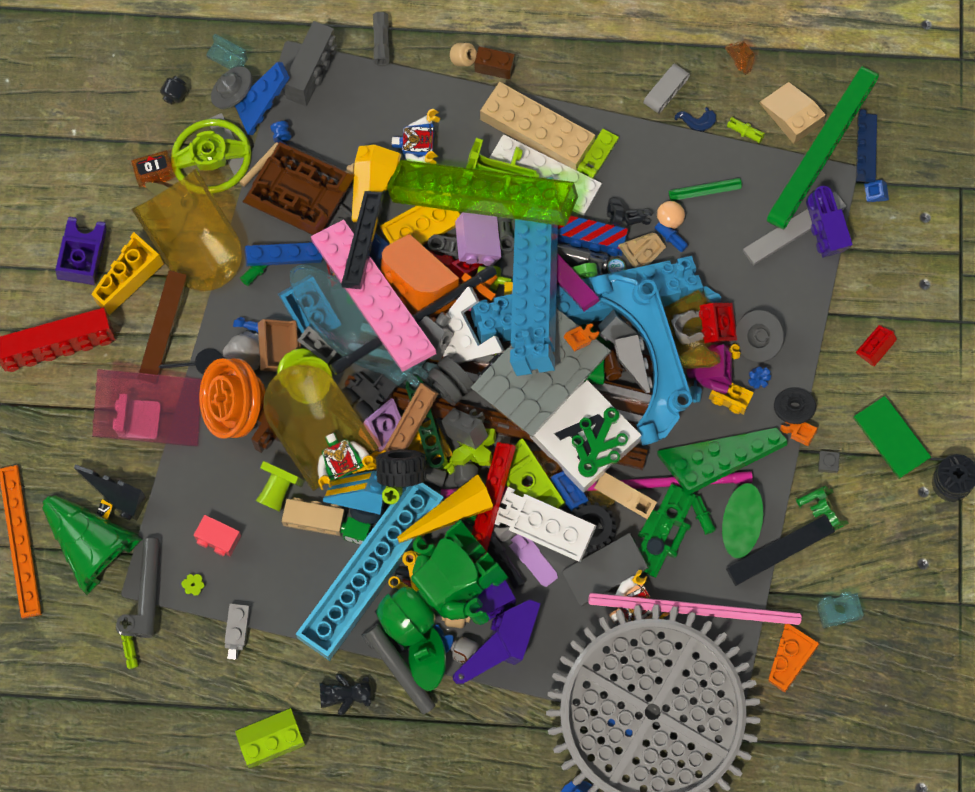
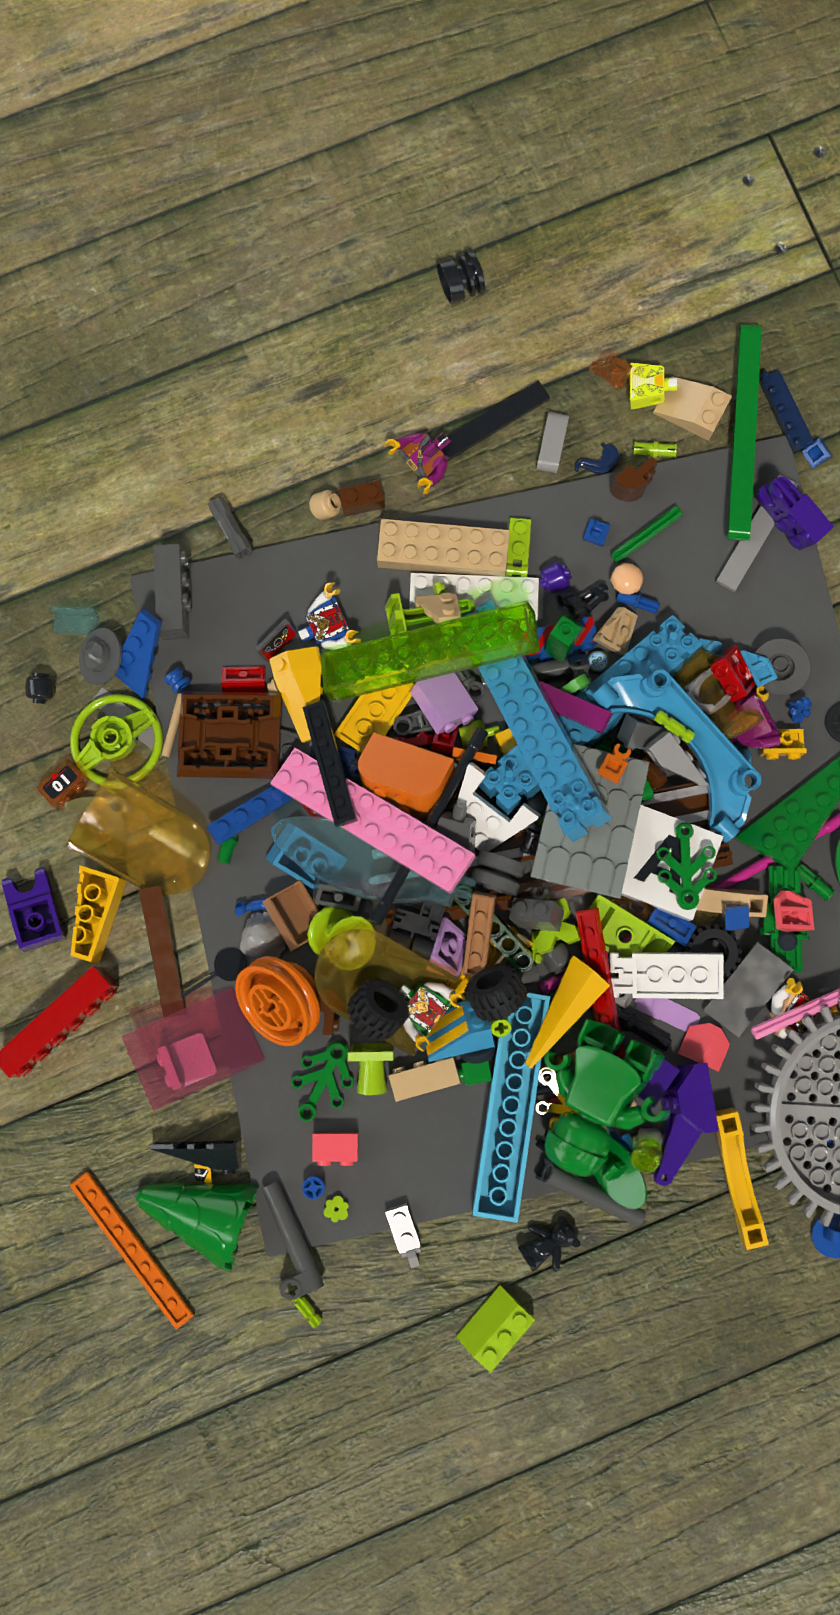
camera: 25 degrees left, 10 degrees up
none -> red slope [221,666,266,692]
none -> slope [256,619,298,664]
none -> green plant [291,1041,354,1122]
none -> blue wheel [302,1175,325,1199]
none -> black tyre [347,978,410,1040]
none -> torso [384,432,451,494]
none -> tan wing [415,593,461,625]
none -> black tile [442,380,550,462]
none -> dark purple head [539,562,572,593]
none -> green slope [544,615,586,664]
none -> blue tile [583,519,611,547]
none -> reddish brown brick [610,457,658,502]
none -> neon yellow torso [630,363,677,409]
none -> clear neon green head [631,1138,662,1173]
none -> lime axle [654,710,695,743]
none -> coral slope [677,1023,730,1072]
none -> yellow arch [715,1107,769,1250]
none -> blue slope [725,905,749,930]
none -> dark azure tile [740,650,778,687]
none -> coral slope [774,890,815,932]

